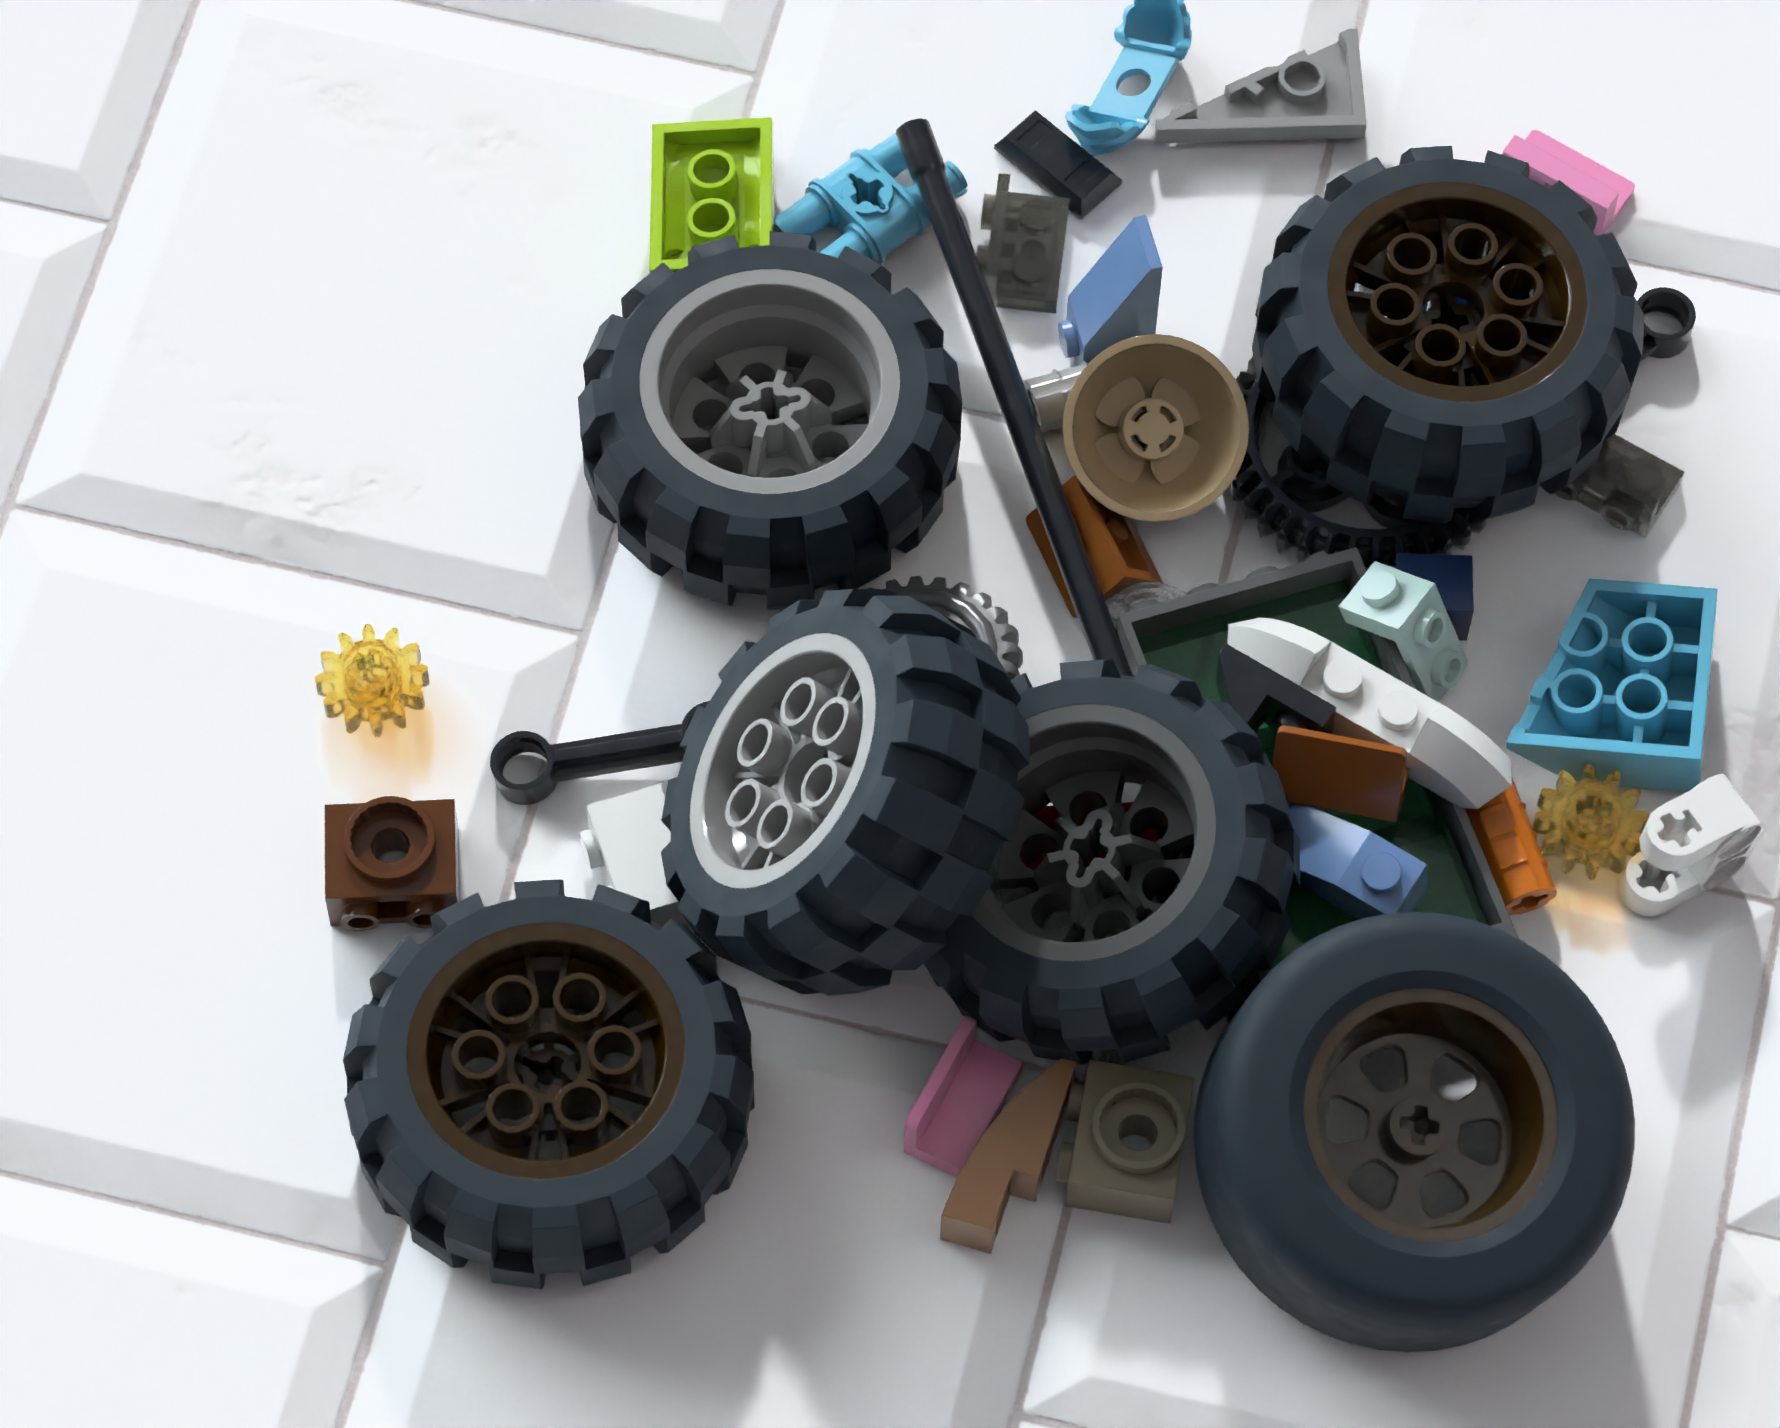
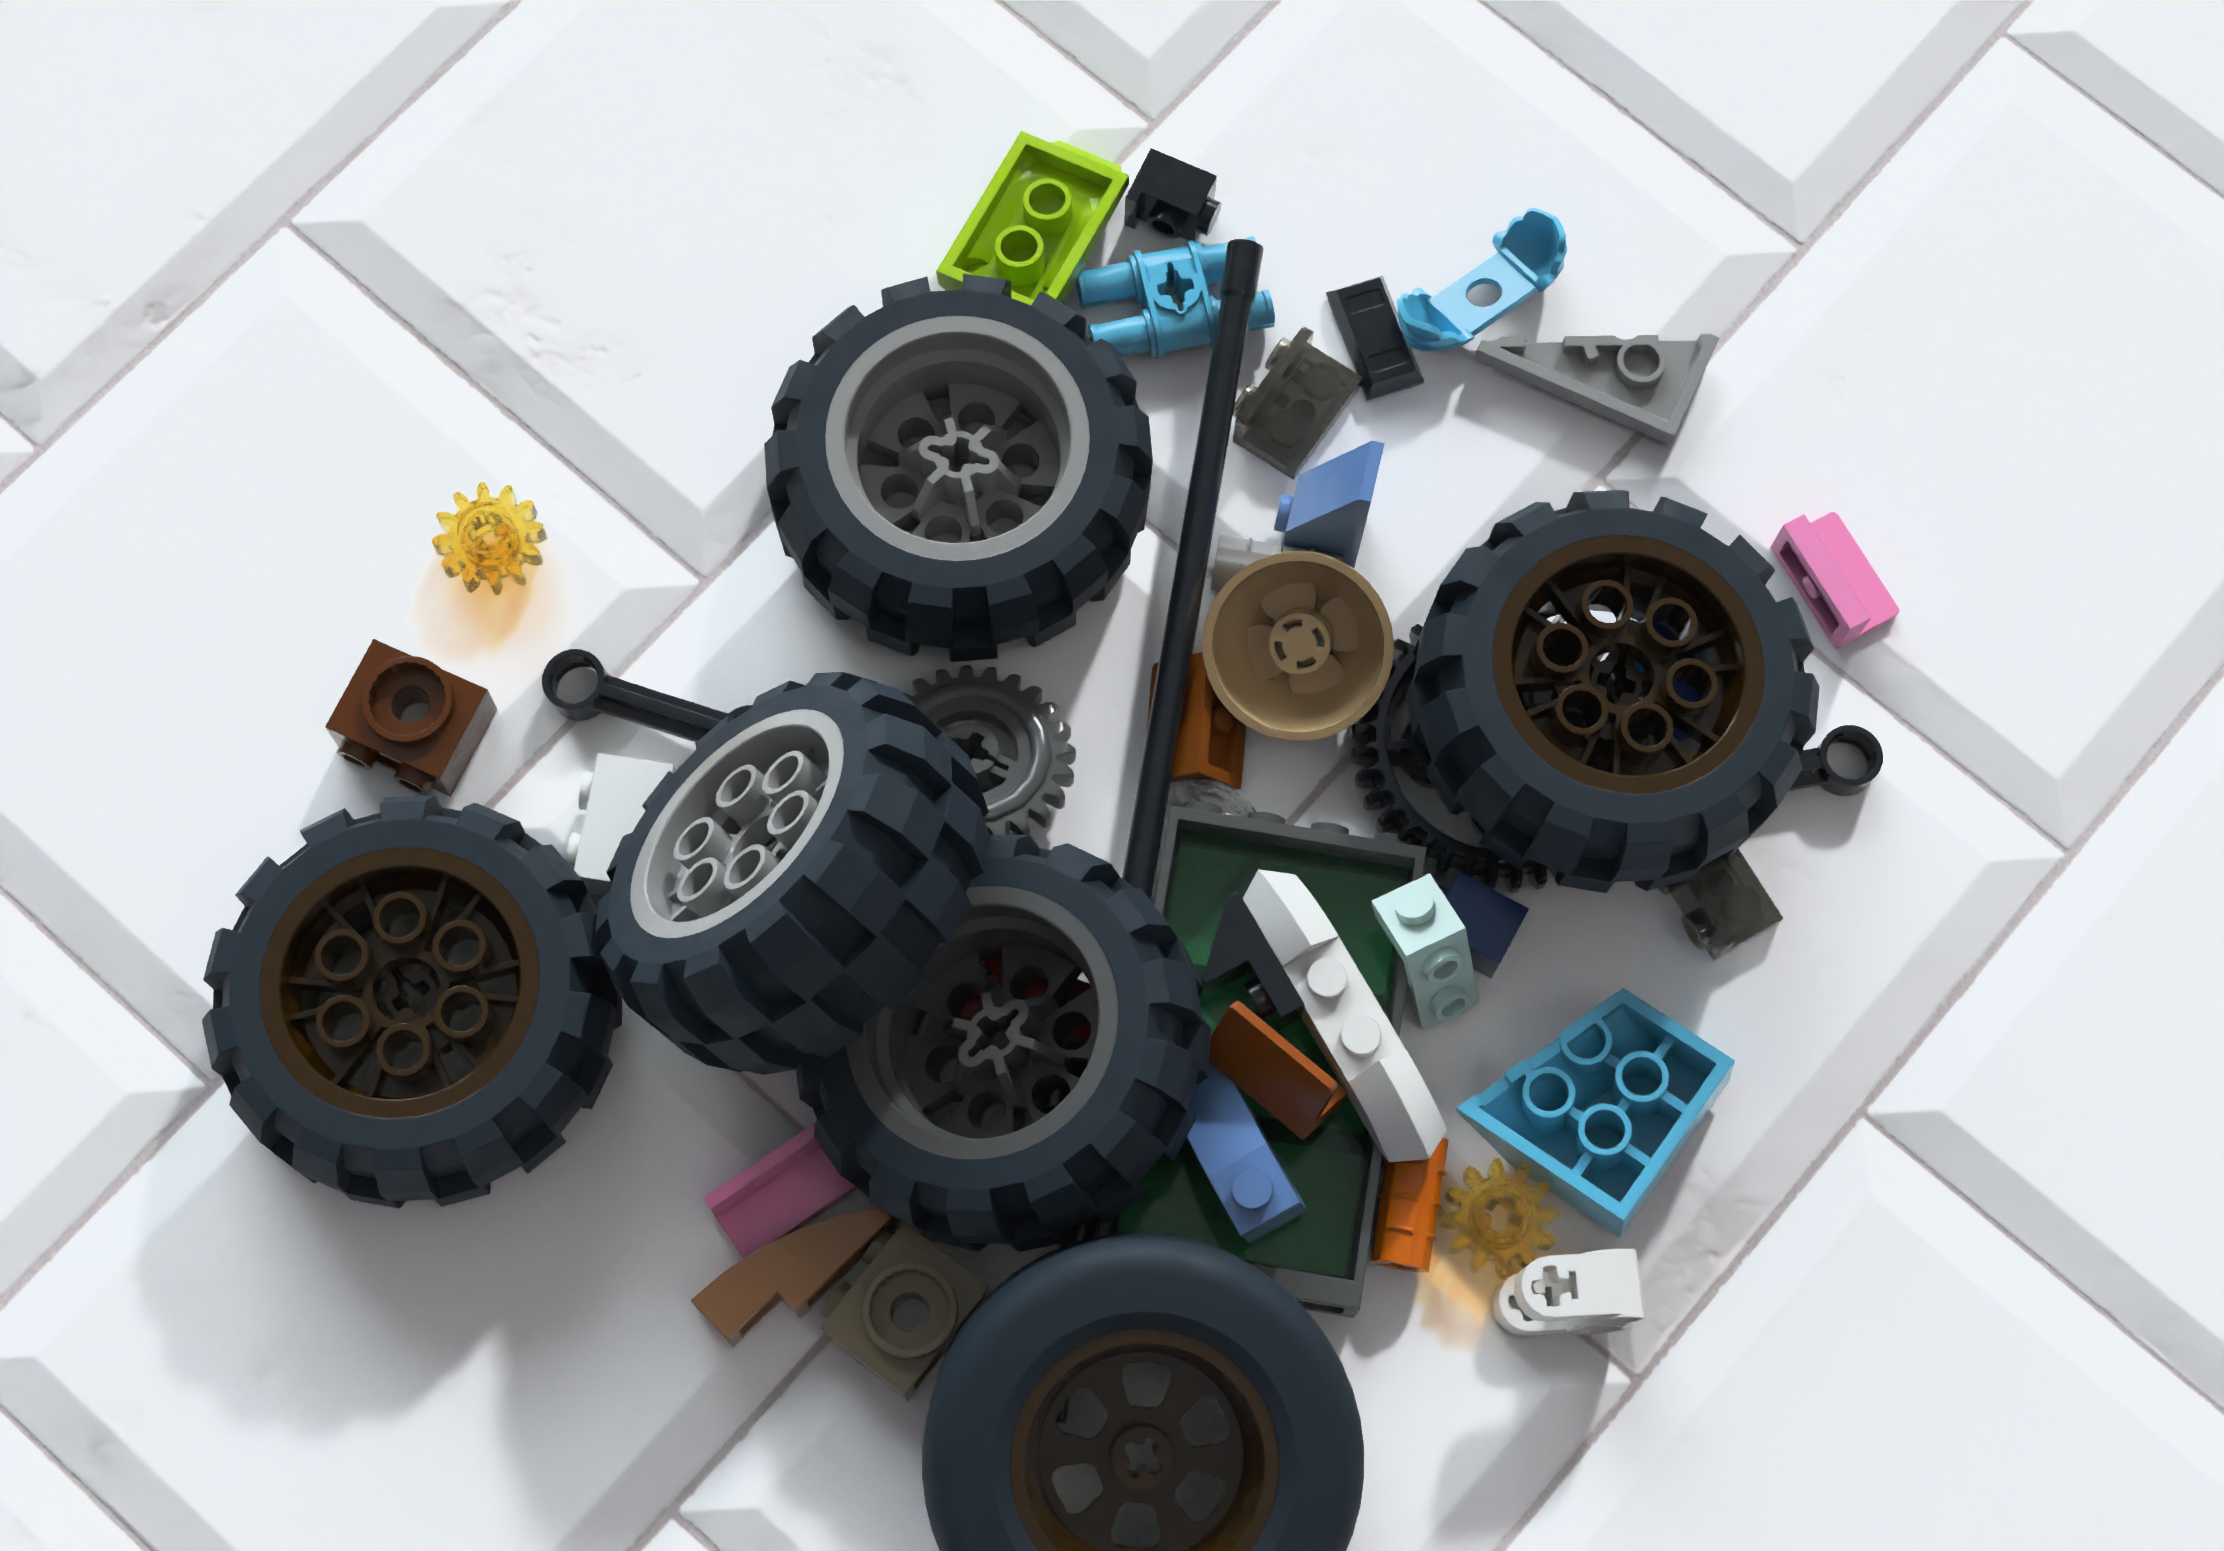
camera: 25 degrees right, 10 degrees up
none -> black brick [1124,148,1222,242]

